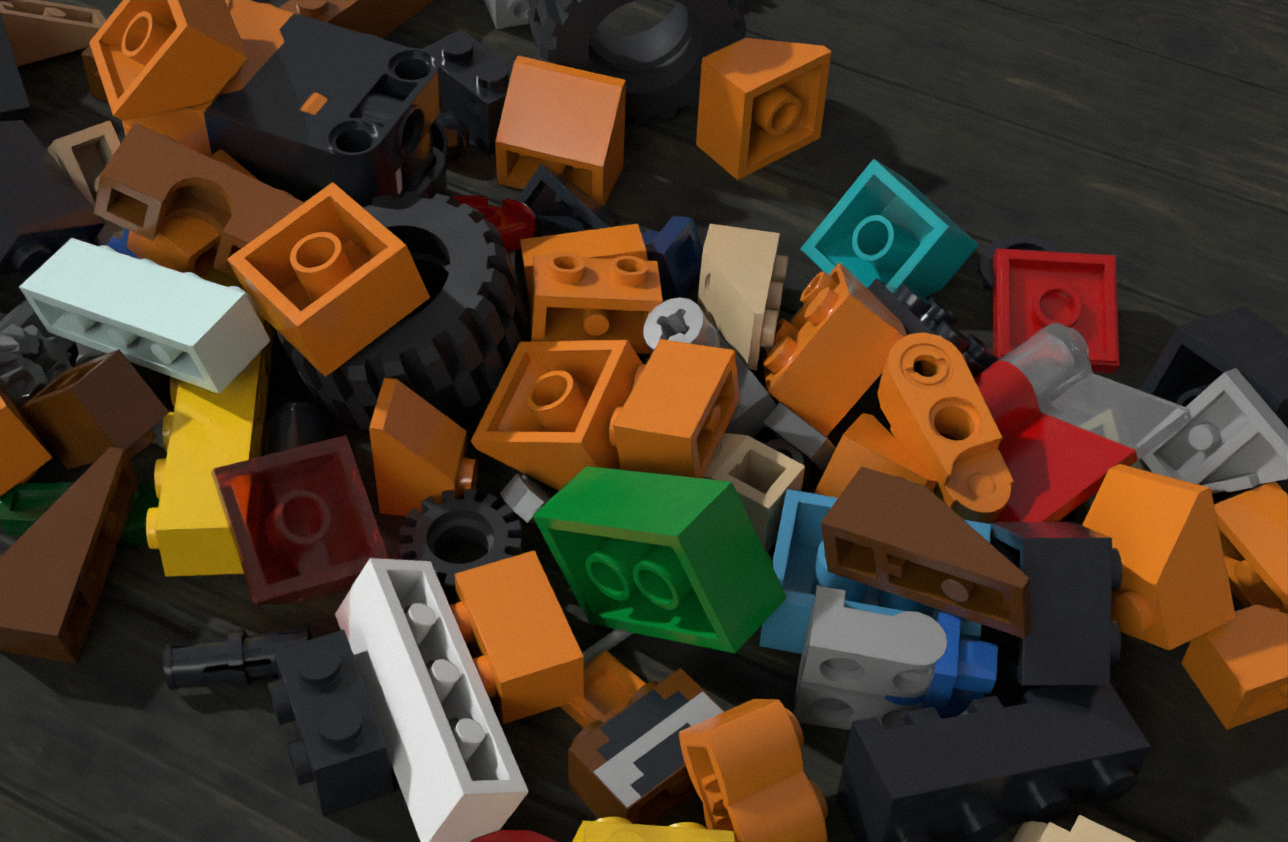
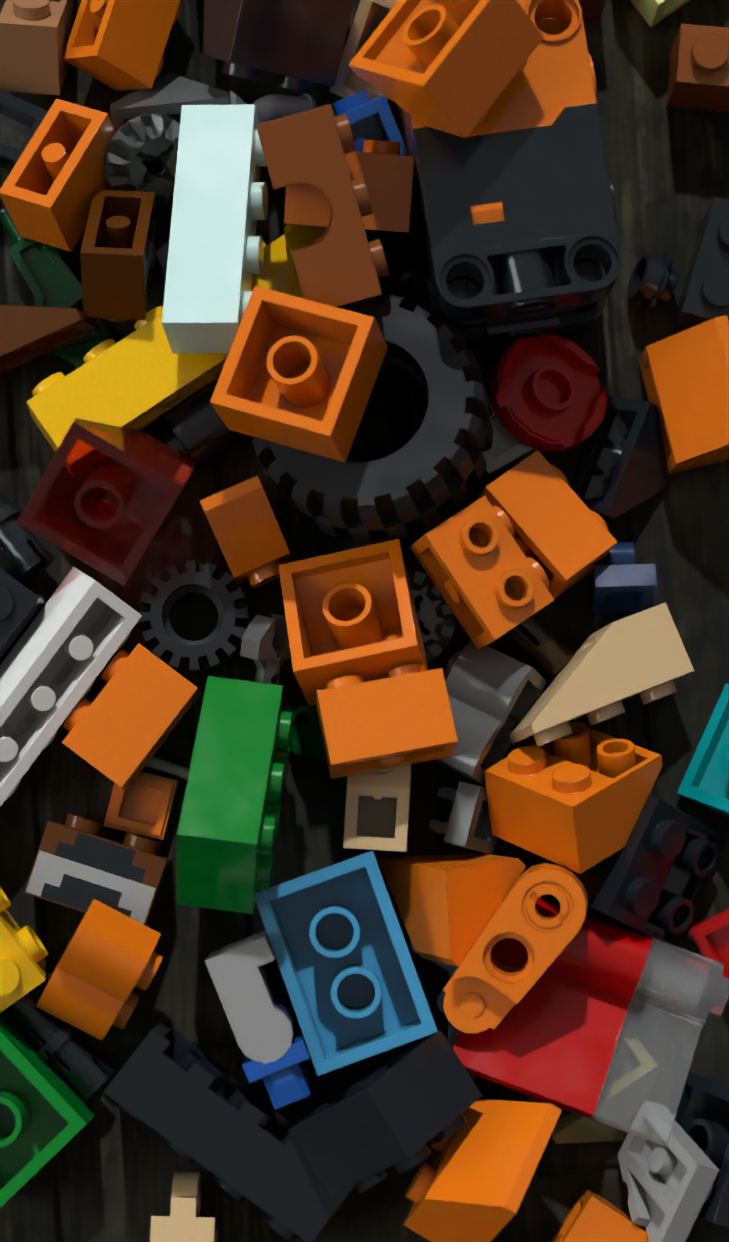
camera: 60 degrees right, 35 degrees up
light grey wheel [643,297,720,352] -> none
reddish brown slope [821,466,1031,639] -> none

